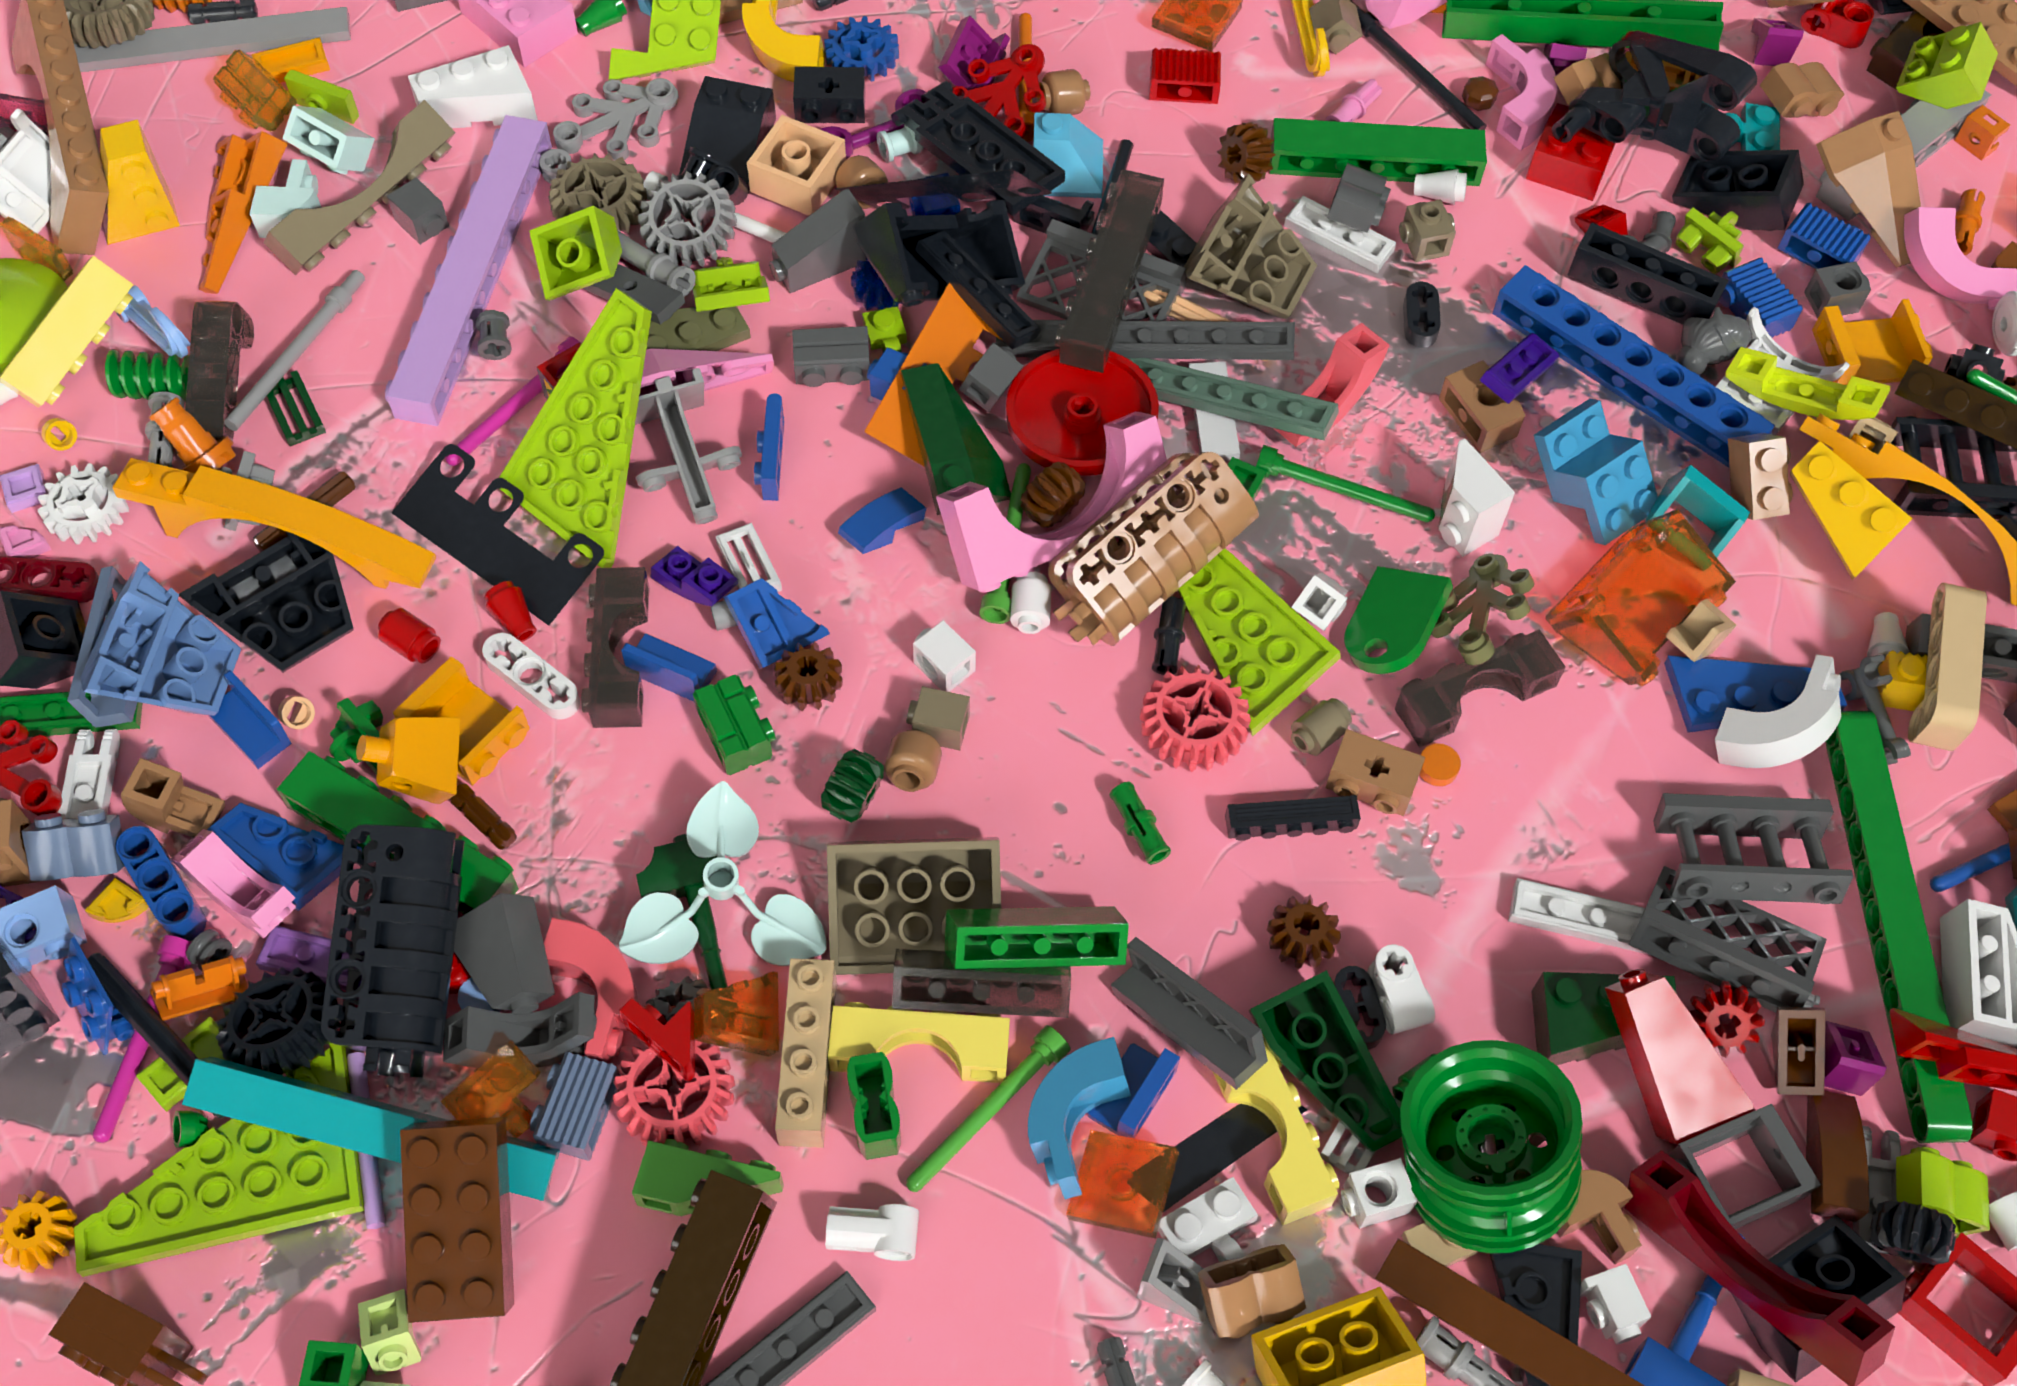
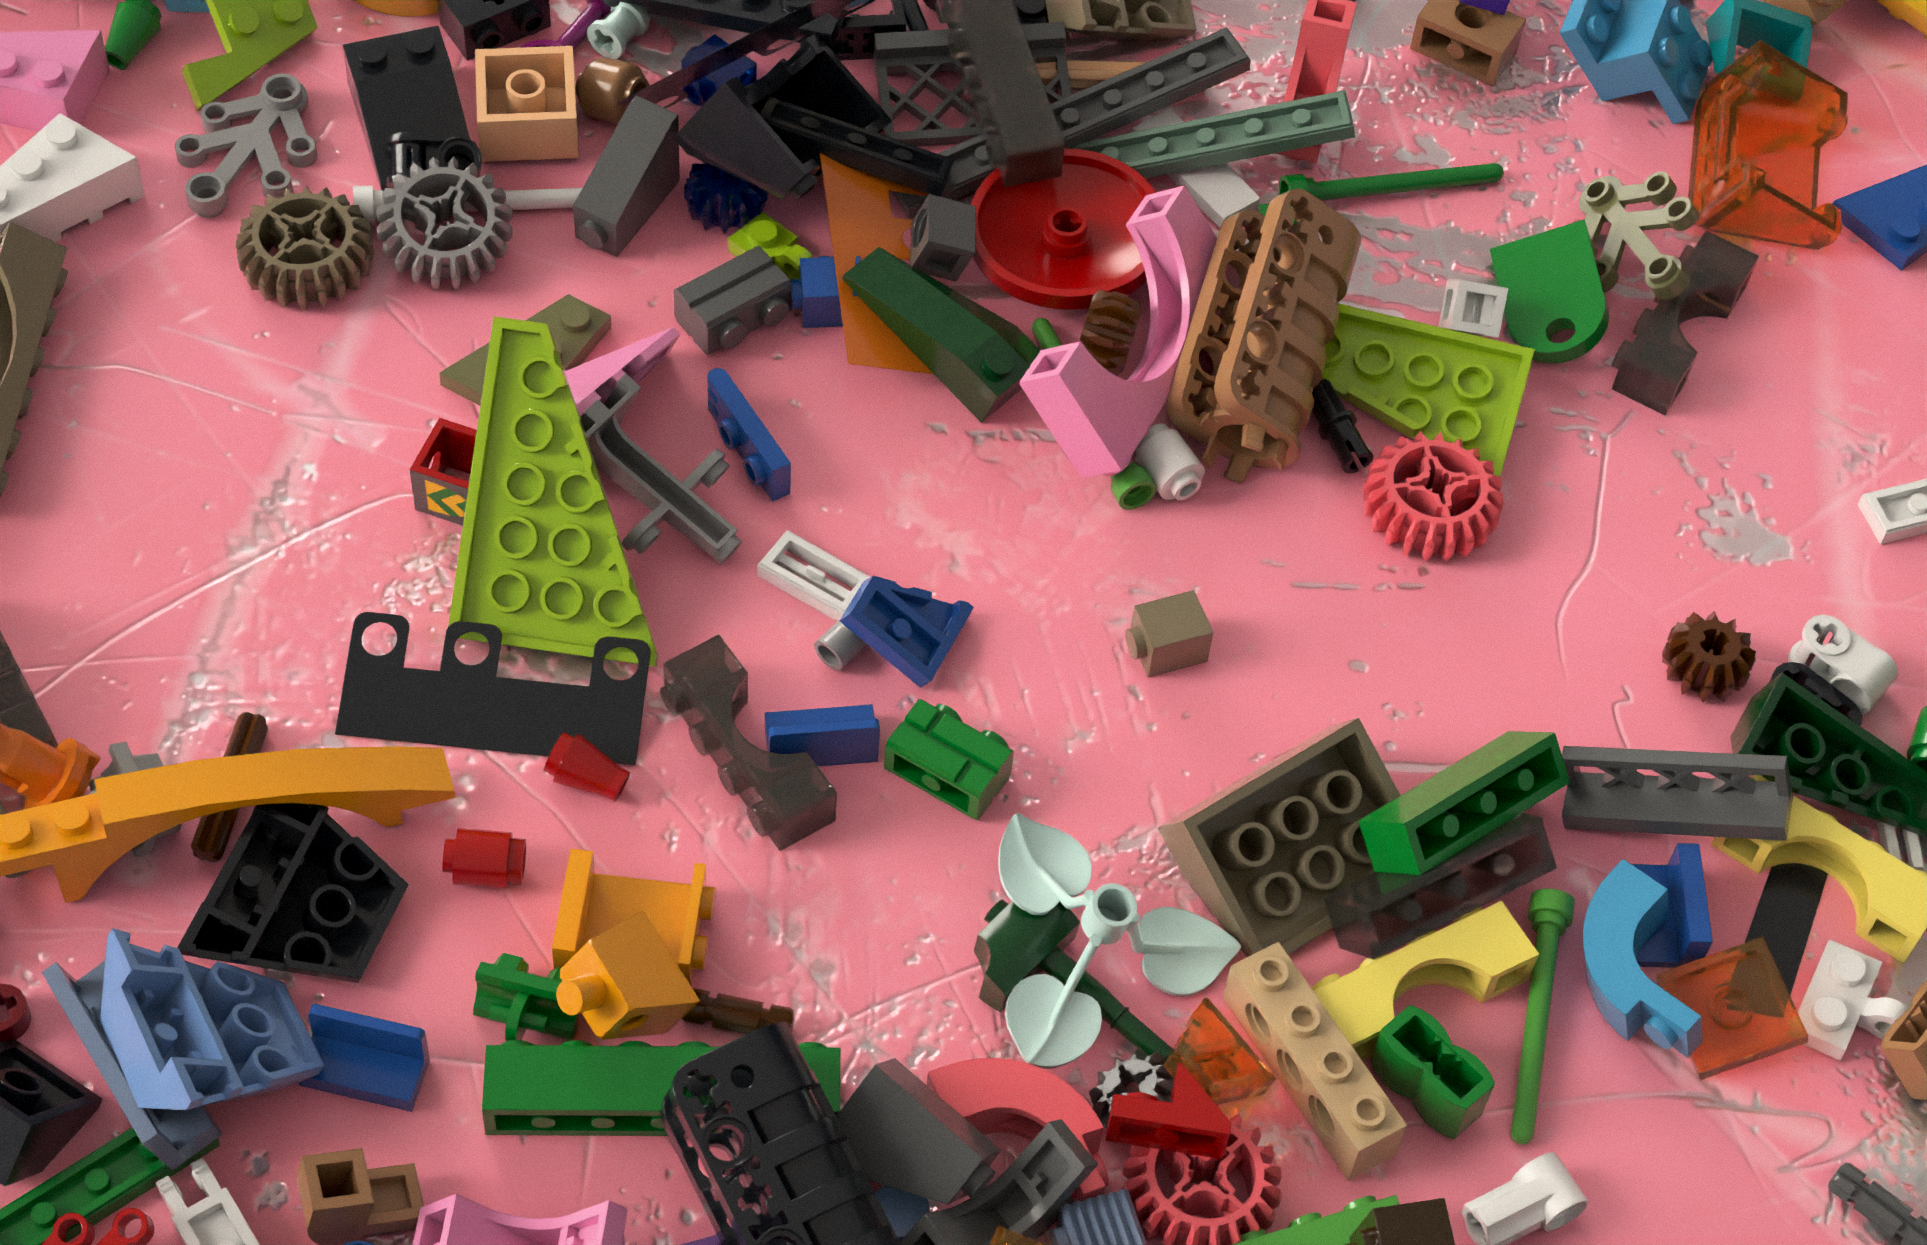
camera: 35 degrees left, 5 degrees down
blue wing [207,803,362,911] -> none
light grey bar [224,270,365,431] -> none
dark green tile [267,370,326,447] -> none
light nougat hinge [277,695,315,729] -> none
lavender brick [385,115,552,427] -> none
dark grey brick [387,177,449,245] -> none
dark pink piece [445,336,581,466] -> none
dark grey bush [475,310,512,360] -> none
white beam [482,633,580,719] -> none
lime slope [529,205,622,301] -> none
light grey bush [539,149,572,184] -> none
dark grey tile [583,264,686,325] -> none
light grey pin [617,229,696,297] -> none
dark purple slope [650,546,738,607] -> none
lime slope [692,257,770,312] -> none
reddish brown gear [774,641,843,712] -> none
dark green gear [821,748,884,823] -> none
blue slope [838,487,927,554] -> none
medium nougat head [884,730,942,792] -> none
white brick [913,620,976,692] -> none
green pin [1109,781,1171,865] -> none
light grey slope [1136,1238,1207,1324] -> none
black piece [1225,795,1361,841] -> none
dark tan brick [1291,698,1352,756] -> none
medium nougat brick [1325,729,1425,817] -> none
orange tile [1419,743,1461,786] -> none
white slope [1438,438,1515,557] -> none
tan panel [1665,599,1737,662] -> none

